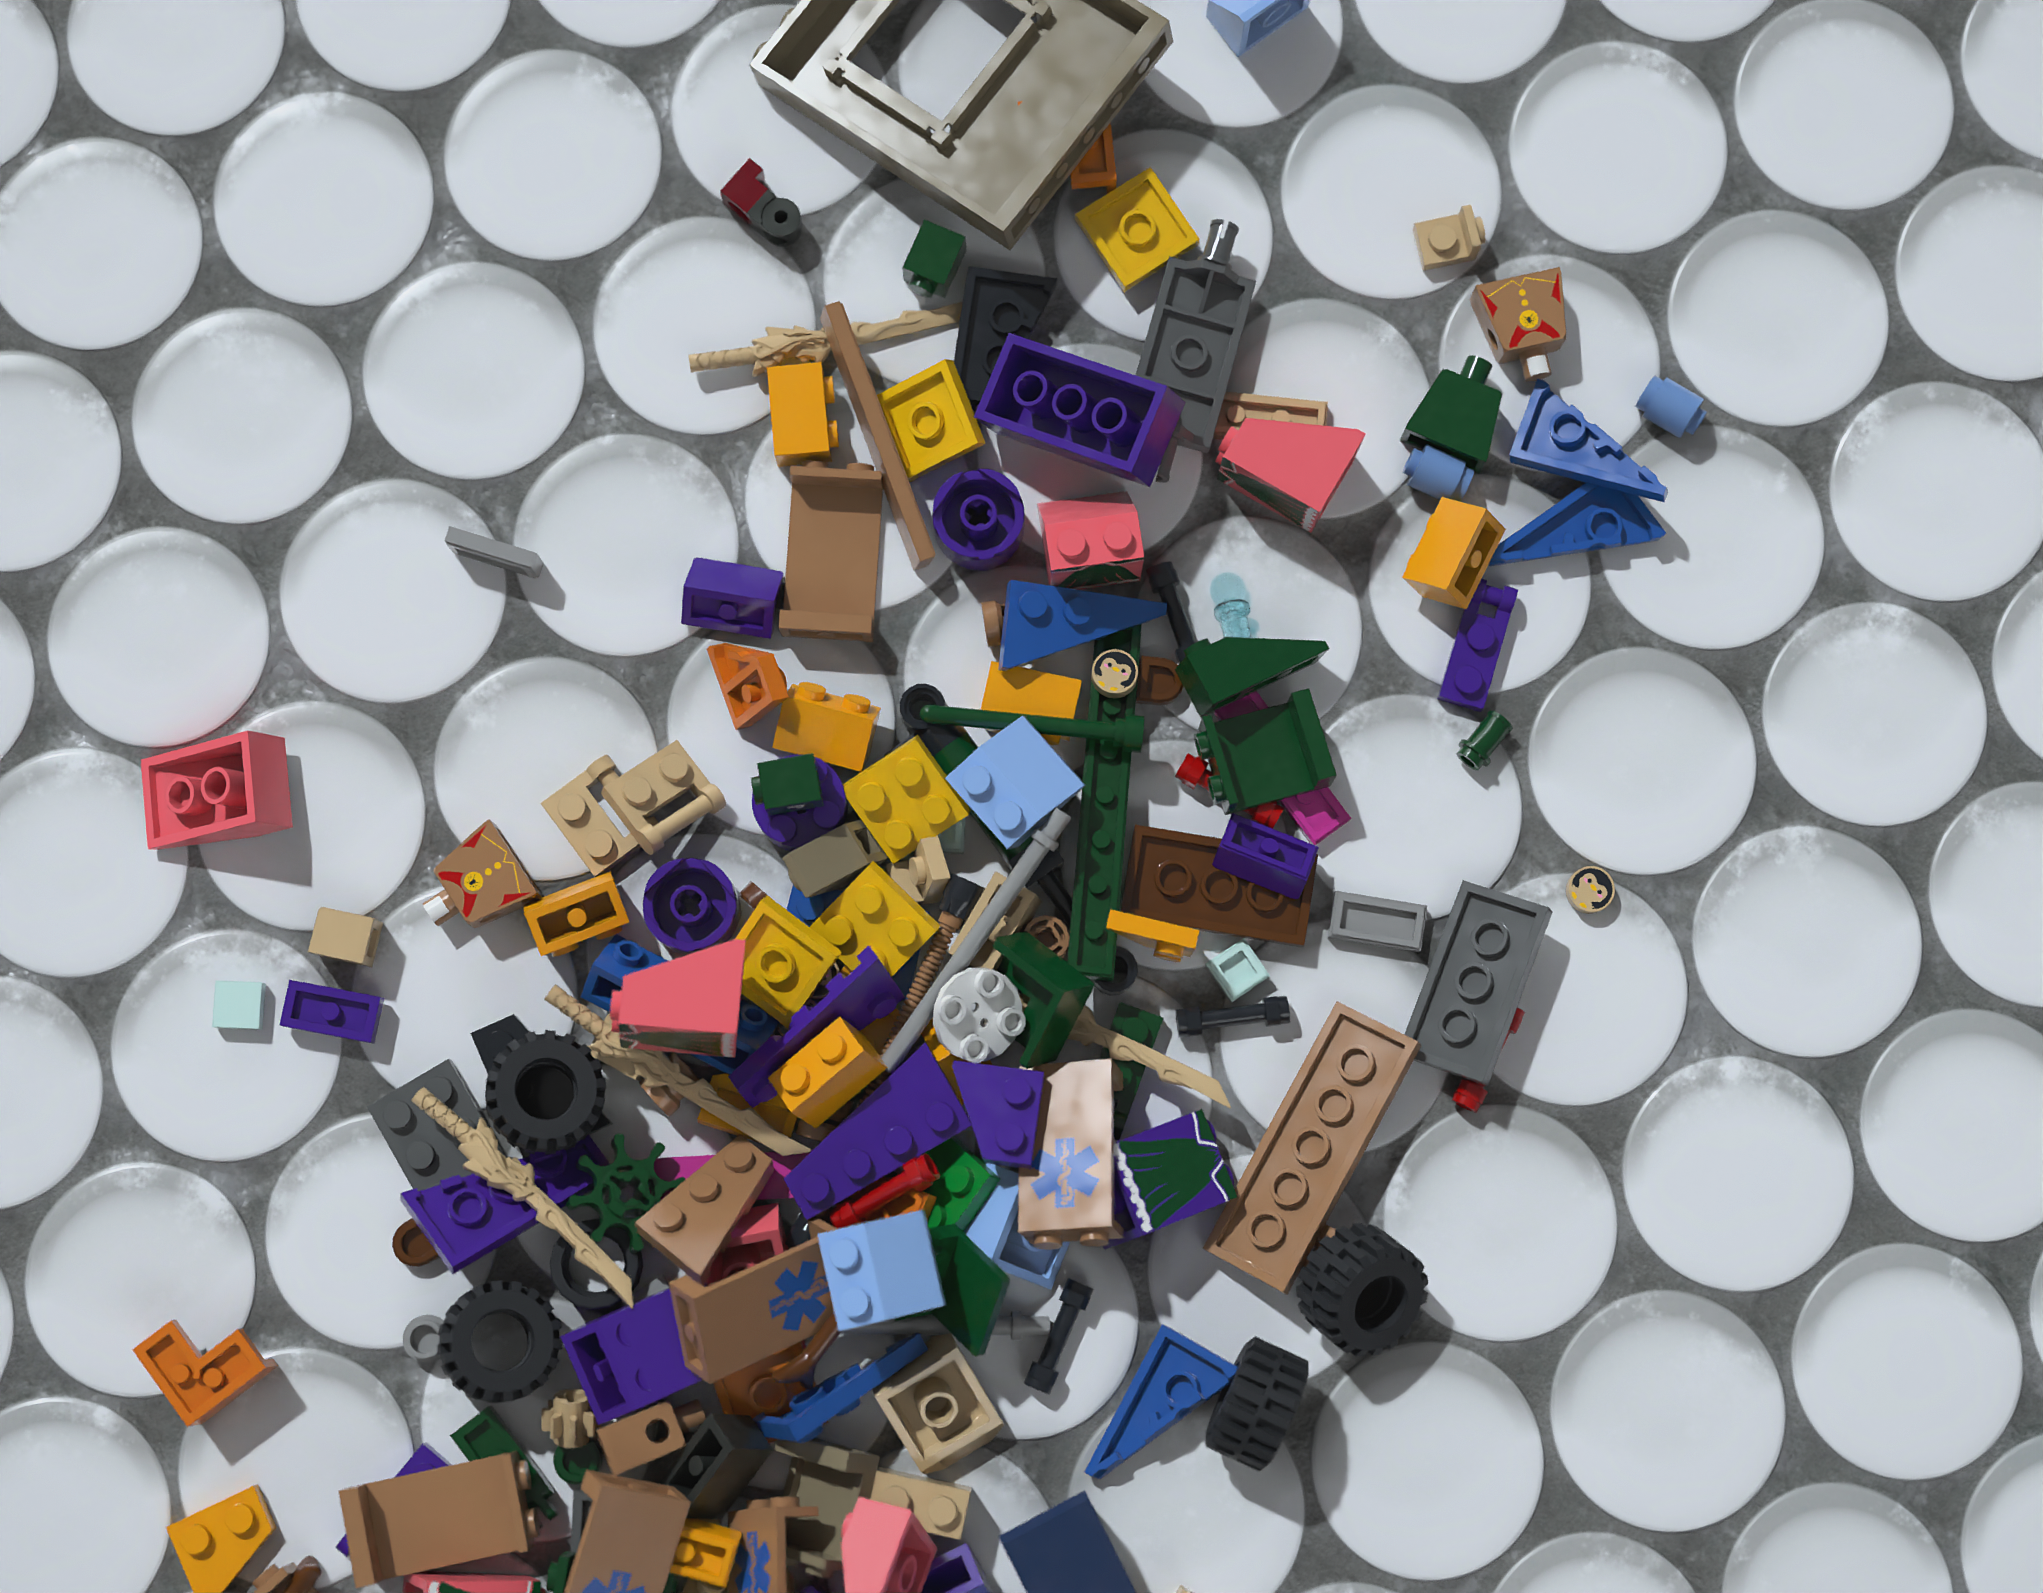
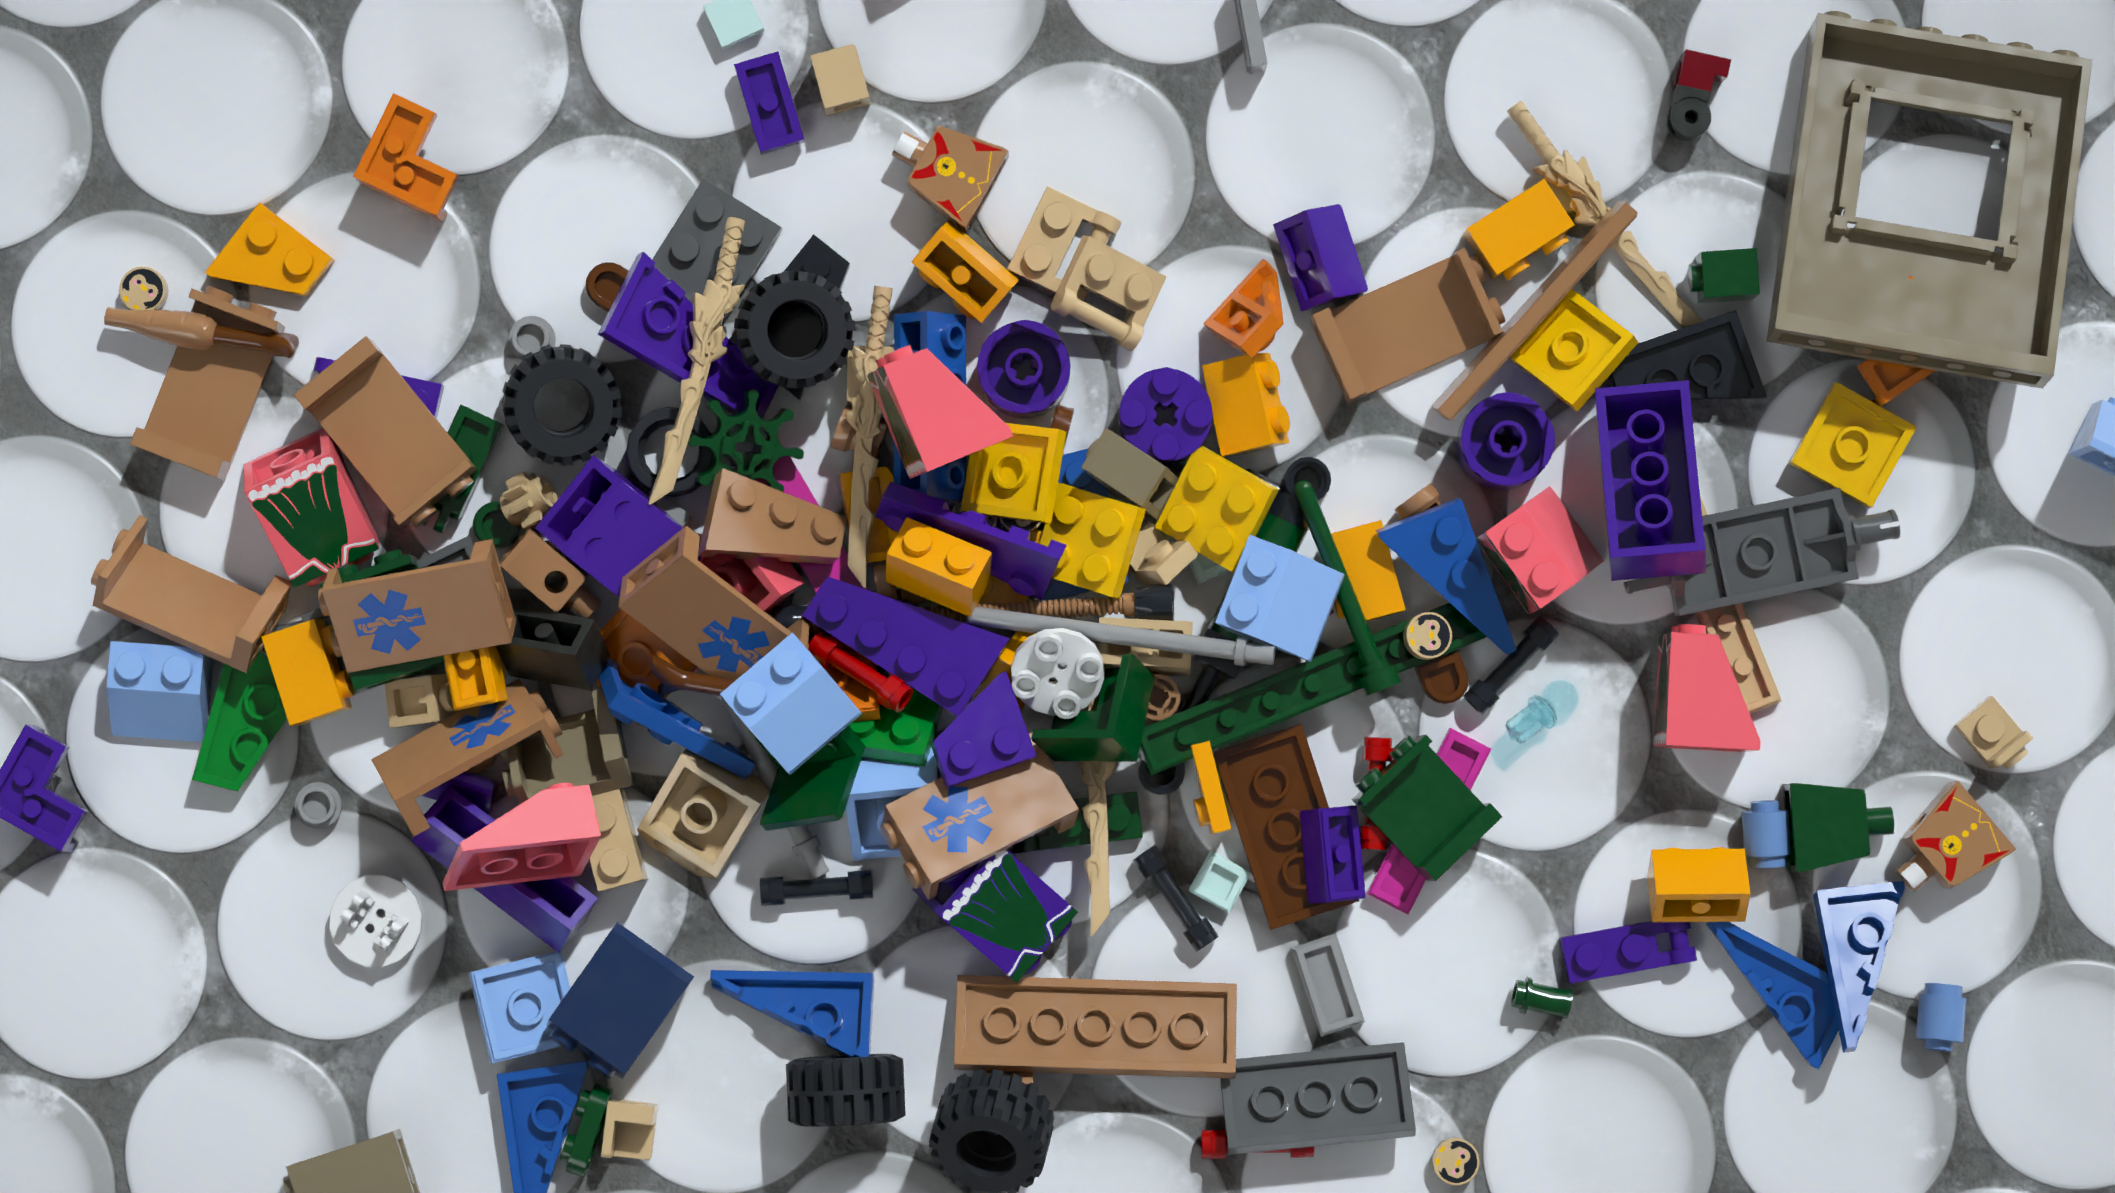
camera: 60 degrees right, 5 degrees up
dark green brick [751,753,824,816] -> none
dark green slope [1175,637,1330,717] -> none

